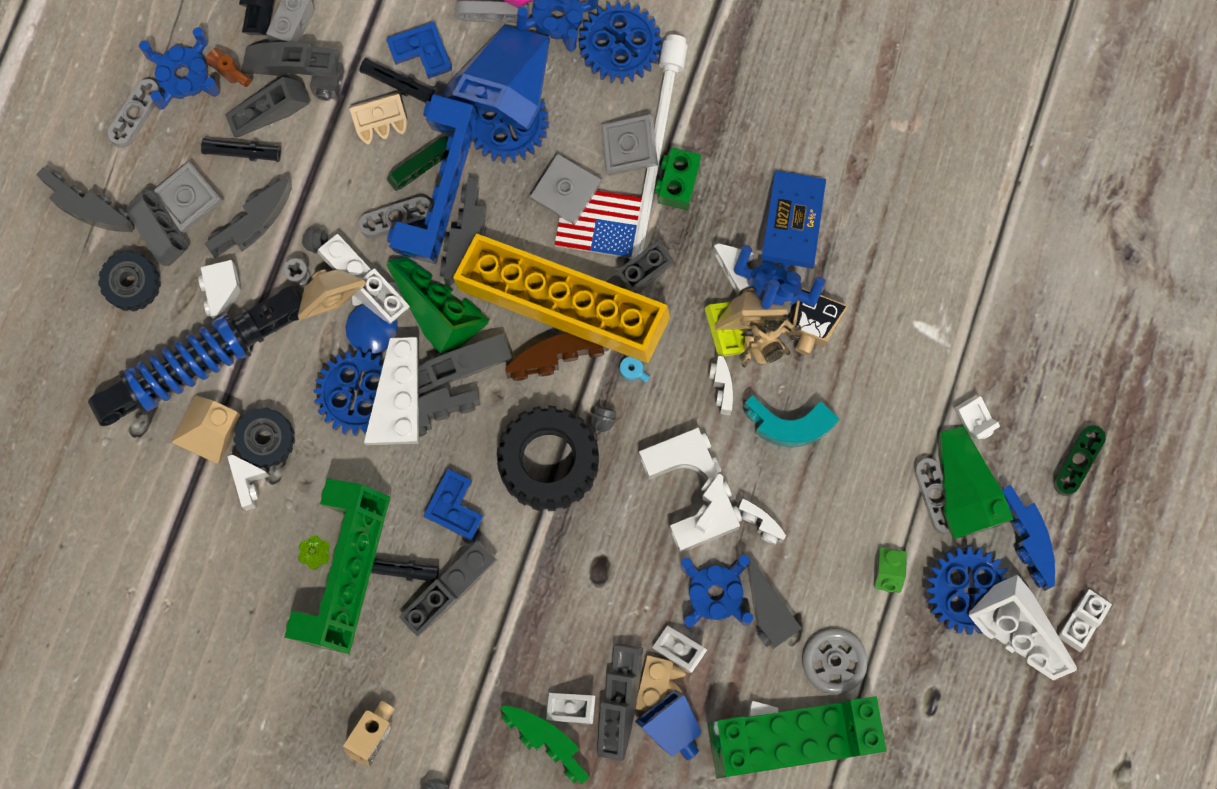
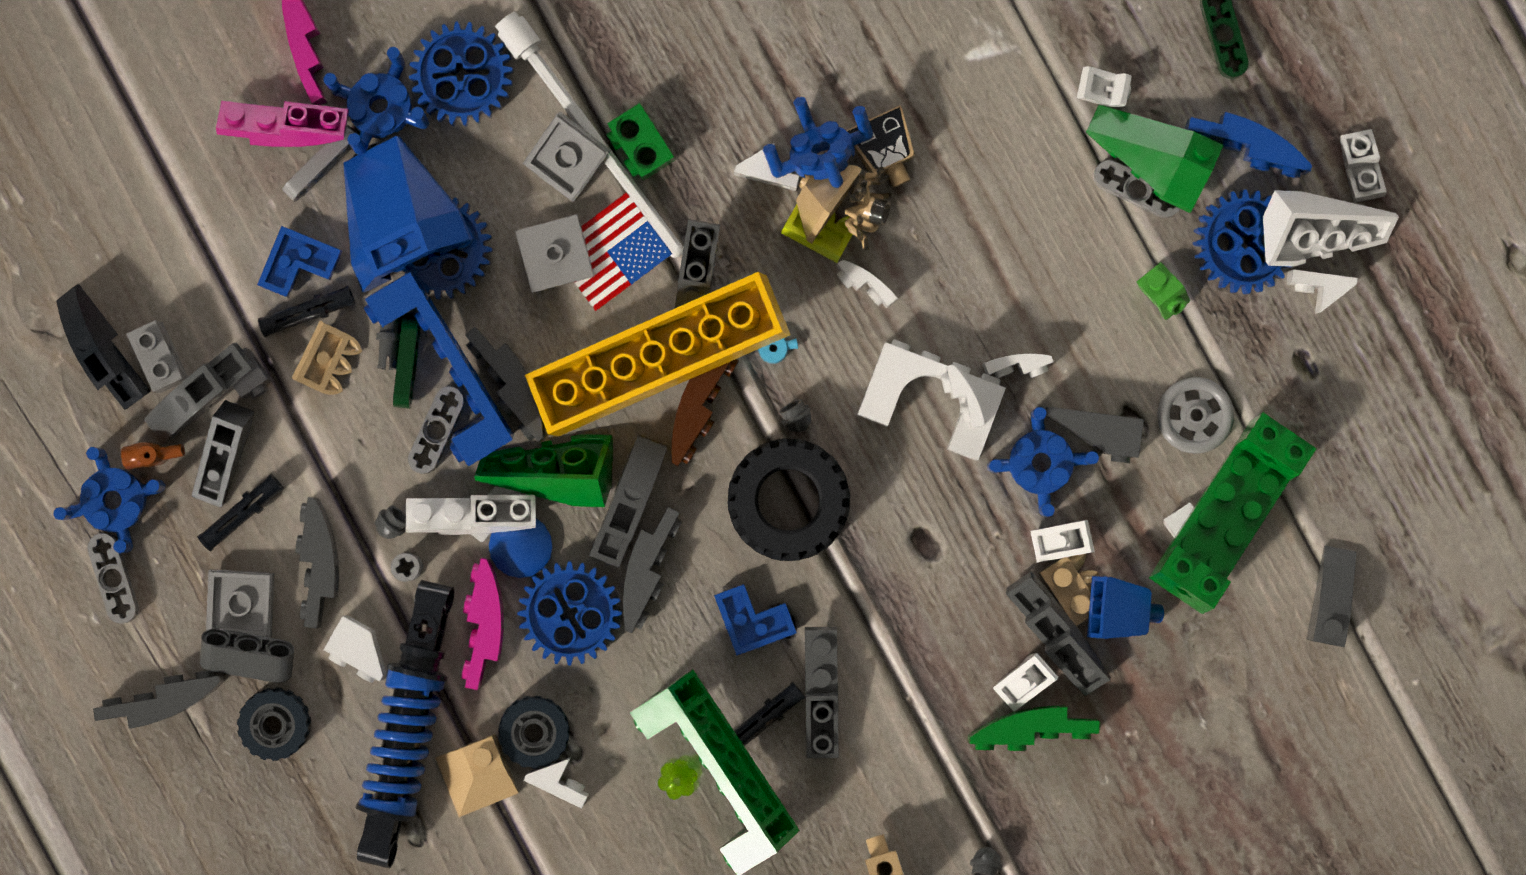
camera: 40 degrees left, 10 degrees up
tan slope [298,269,366,320] -> none
white wing [364,337,419,445] -> none
teal arch [743,395,840,448] -> none
blue tile [761,170,826,269] -> none
none -> dark grey pin [376,317,400,370]
none -> dark pink slope [461,558,504,690]
none -> white slope [1286,269,1358,314]

